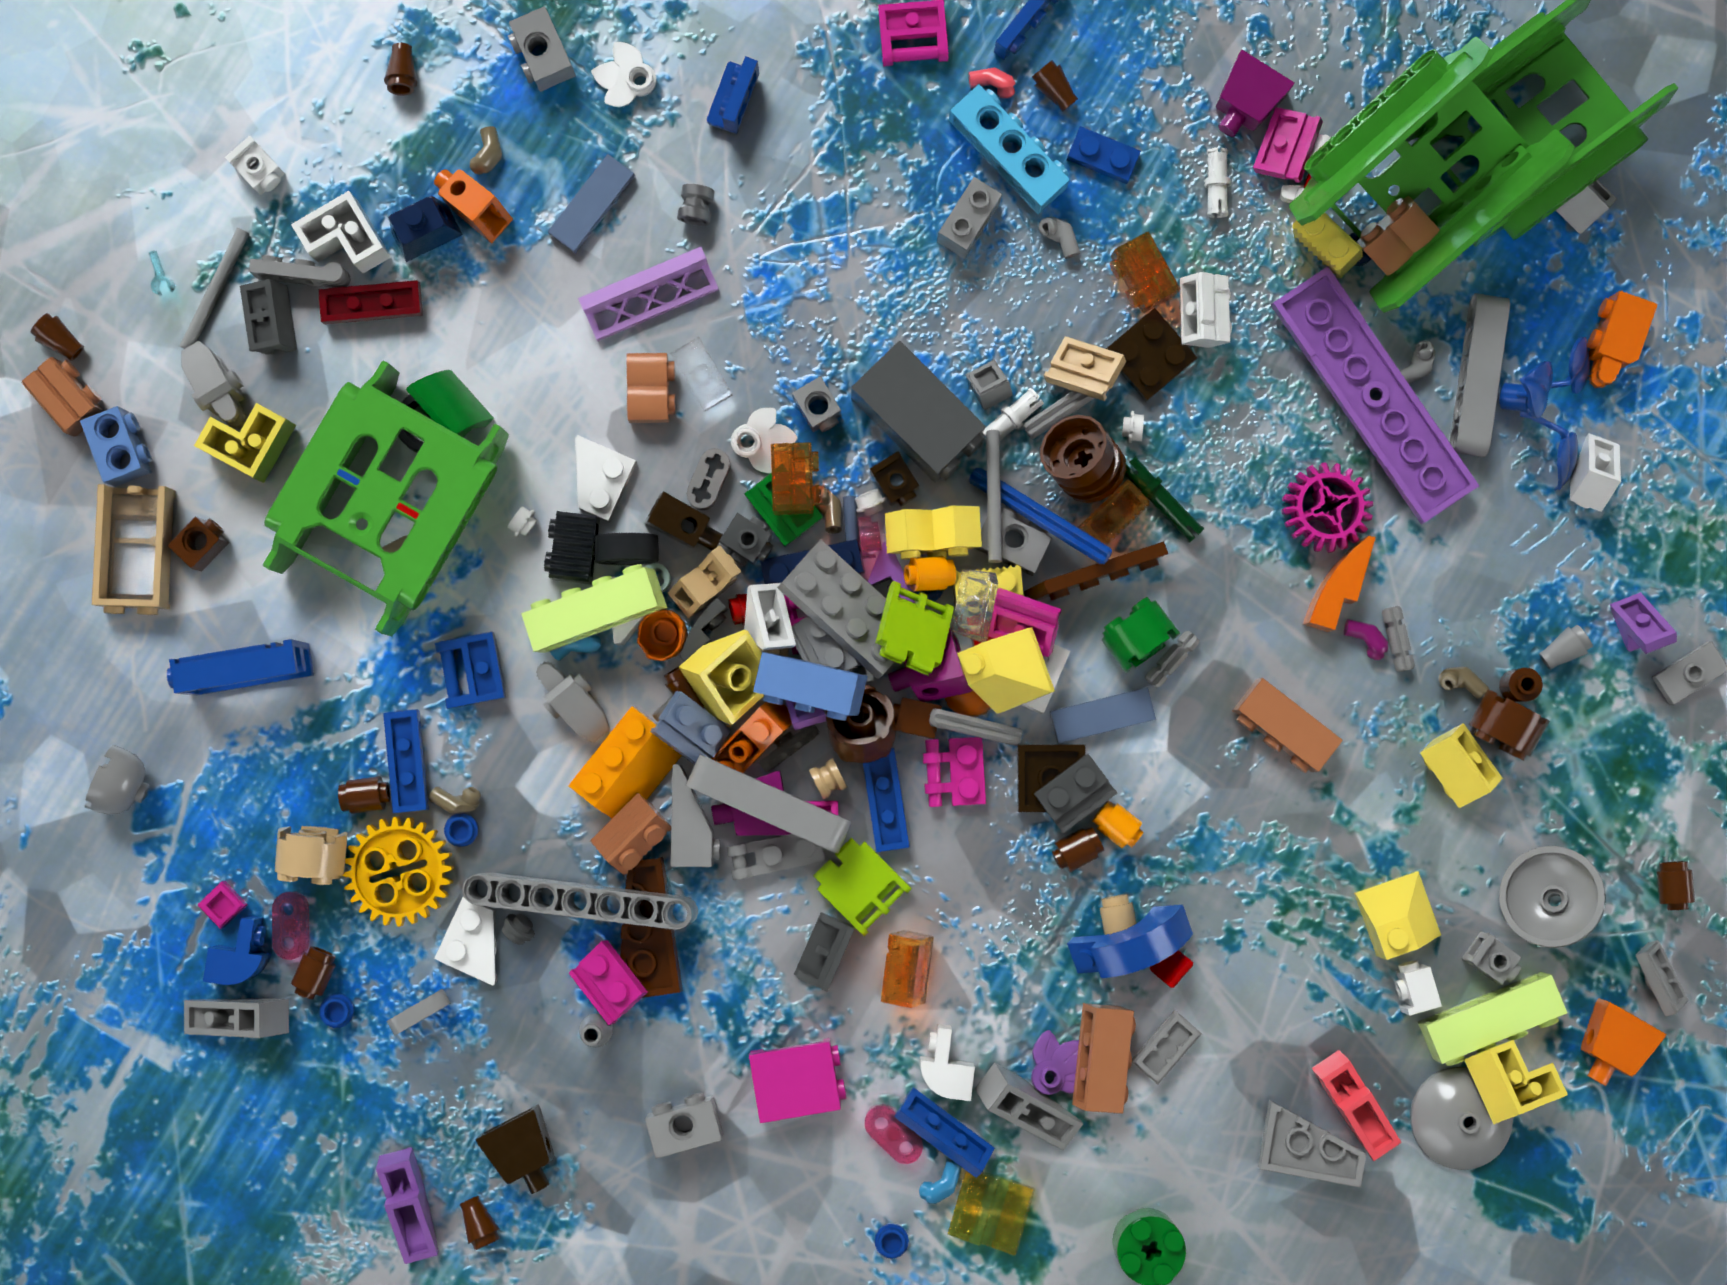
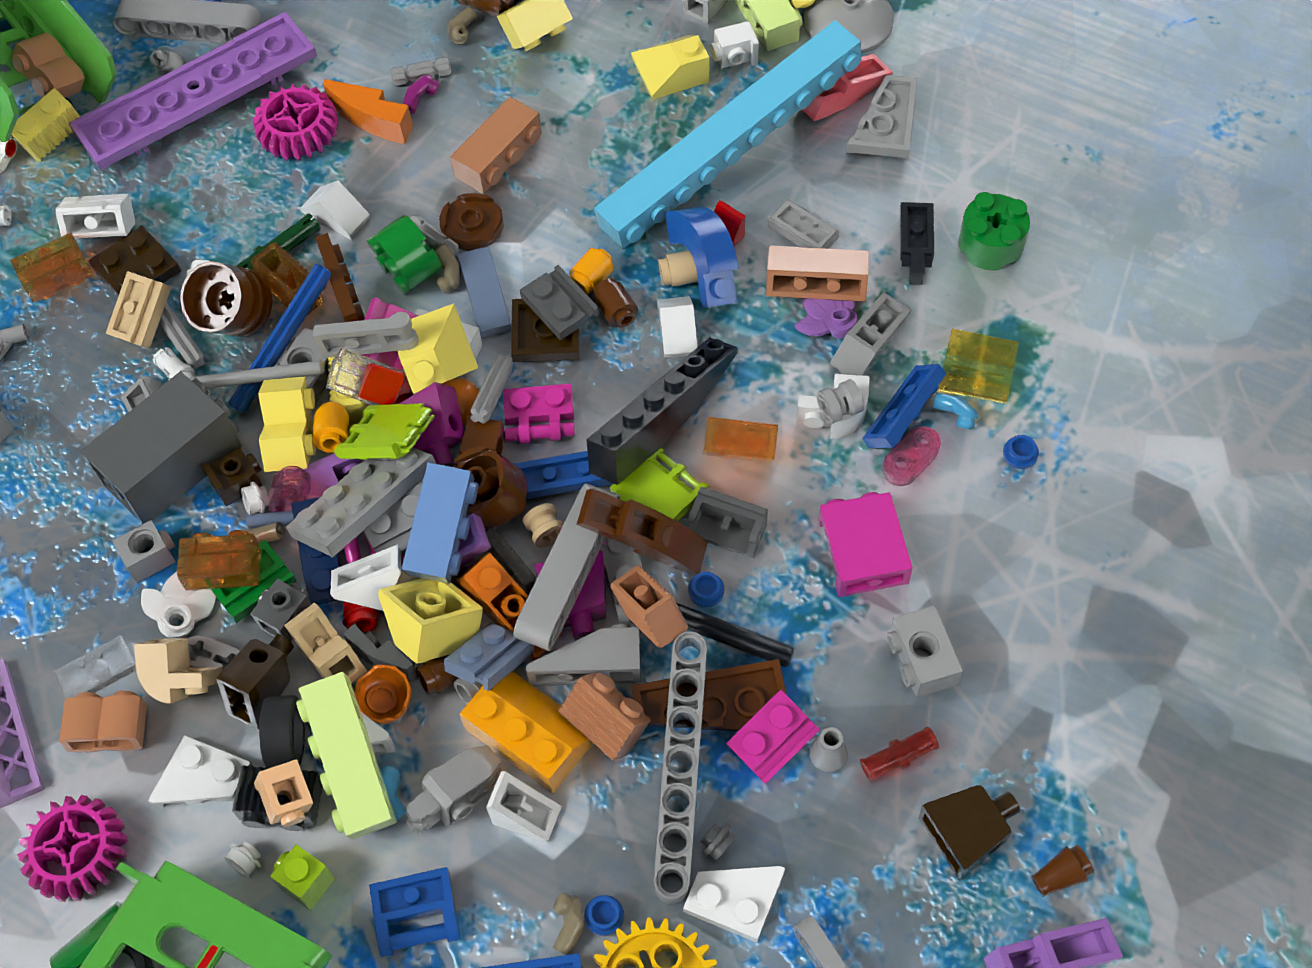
camera: 85 degrees left, 25 degrees down
none -> dark pink gear [17,794,129,902]
none -> tan brick [134,638,222,703]
none -> light nougat brick [254,759,313,827]
none -> lime brick [270,844,335,911]
none -> white slope [300,180,370,239]
none -> light grey plate [313,312,419,358]
none -> red slope [358,363,405,405]
none -> dark tan arm [434,243,460,293]
none -> reddish brown tile [439,193,504,251]
none -> white slope [486,771,562,842]
none -> reddish brown slope [576,488,708,576]
none -> black slope [586,337,738,485]
none -> medium azure brick [594,20,862,249]
none -> nougat brick [610,565,688,648]
none -> white slope [657,296,697,358]
none -> black axle [676,602,794,667]
none -> blue plate [688,572,724,608]
none -> light grey wheel [816,379,864,424]
none -> clear red pin [860,727,939,782]
none -> black hinge [900,202,934,285]

